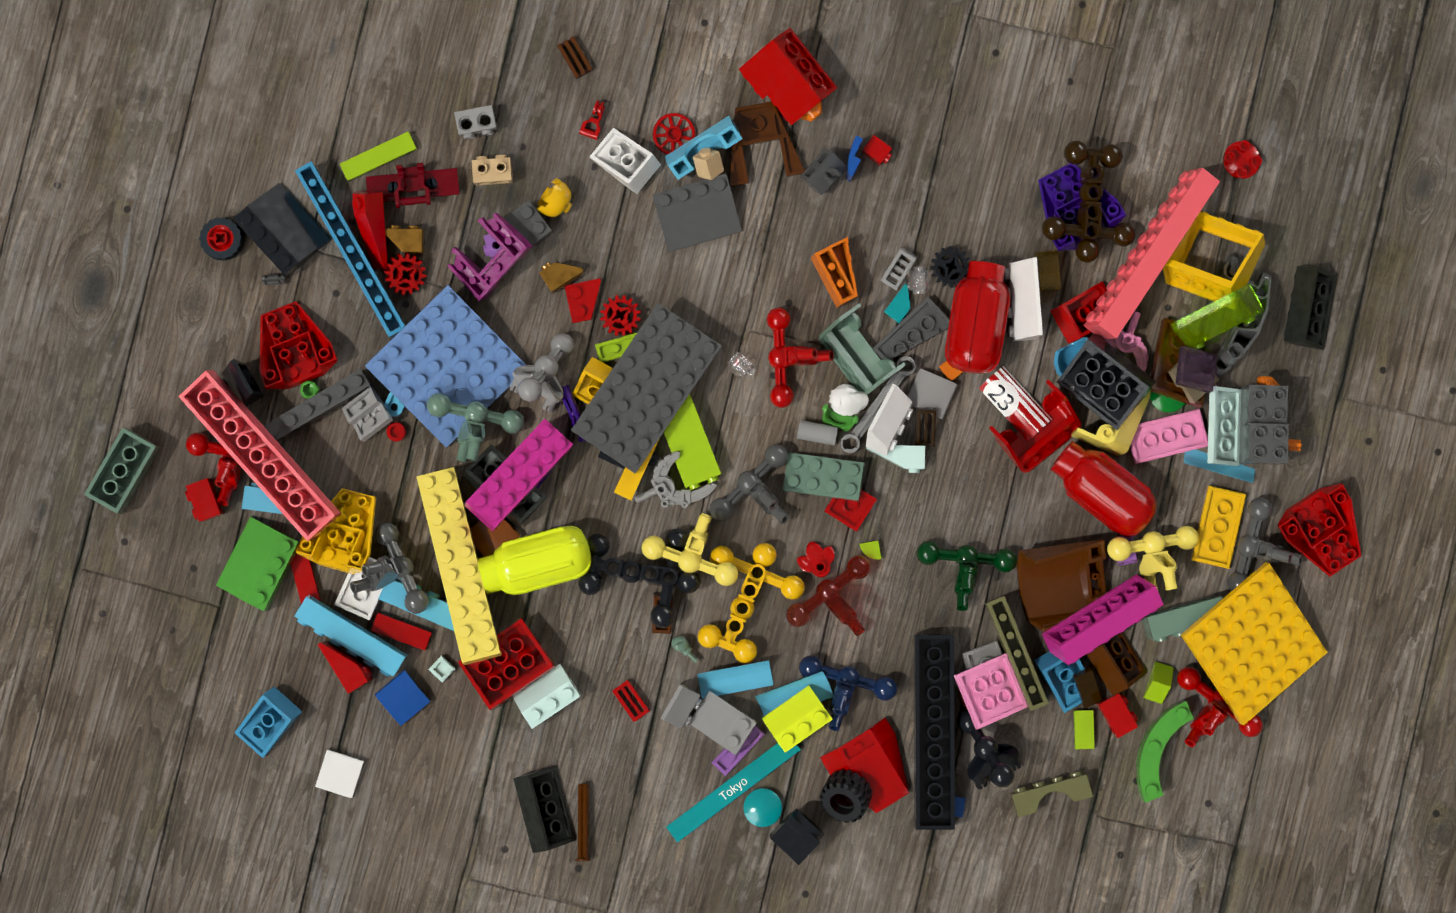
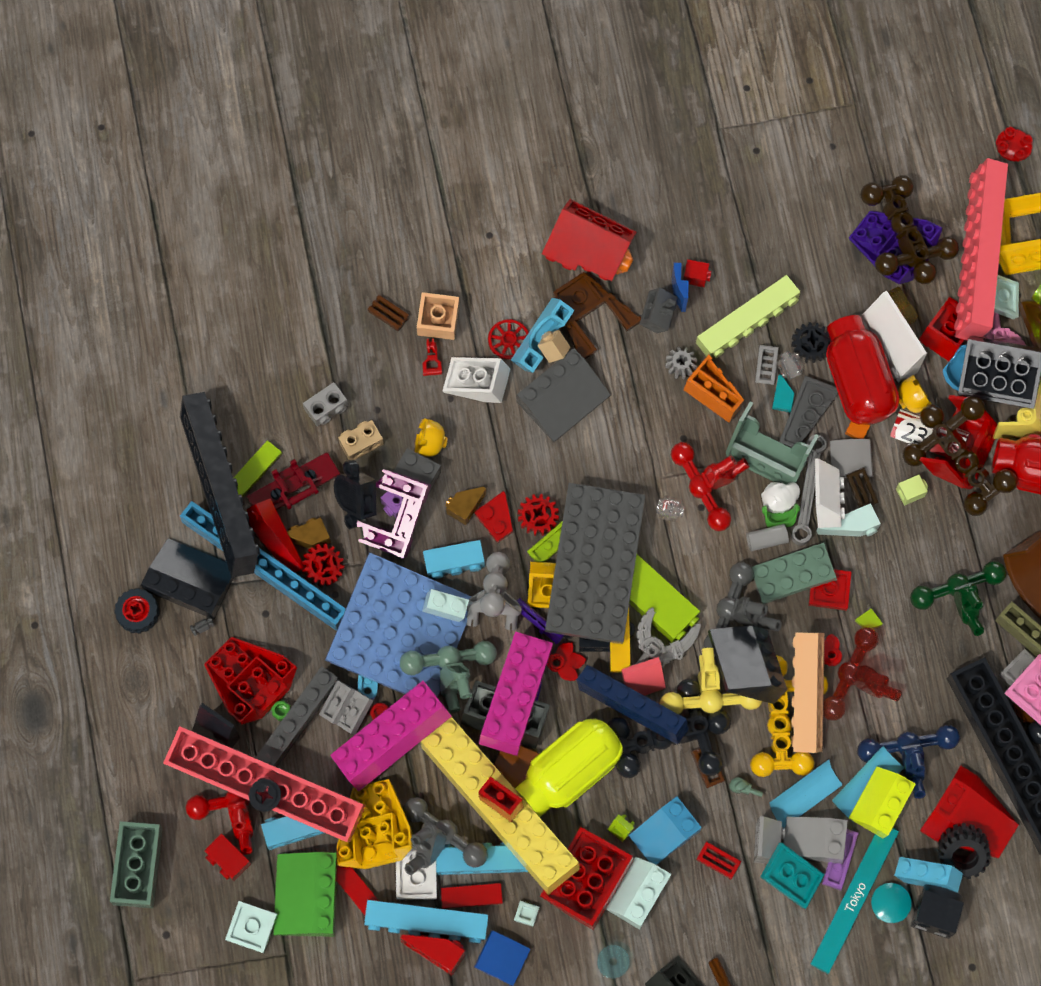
camera: 25 degrees left, 15 degrees down
none -> black brick [179,392,260,578]
none -> light aqua tile [225,901,278,953]
none -> black gear [249,779,281,811]
none -> dark pink brick [330,681,452,791]
none -> black piece [334,459,377,529]
none -> light nougat brick [417,292,460,340]
none -> light aqua brick [422,589,469,622]
none -> medium azure brick [423,540,485,579]
none -> red brick [478,776,524,822]
none -> red plate [547,643,586,681]
none -> dark blue brick [576,665,688,745]
none -> clear light blue piece [597,945,630,979]
none -> lime tile [608,814,635,842]
none -> coral tile [621,657,666,696]
none -> dark azure slope [629,796,702,865]
none -> light grey gear [665,347,697,380]
none -> yellowish green brick [696,275,800,358]
none -> slope [708,626,787,704]
none -> teal tile [760,842,825,909]
none -> light nougat brick [791,632,824,753]
none -> medium azure brick [894,857,963,893]
none -> yellowish green brick [896,475,928,506]
none -> yellow cylinder [898,375,932,413]
none -> dark brown piece [902,396,1018,516]
none -> light aqua tile [994,275,1019,319]

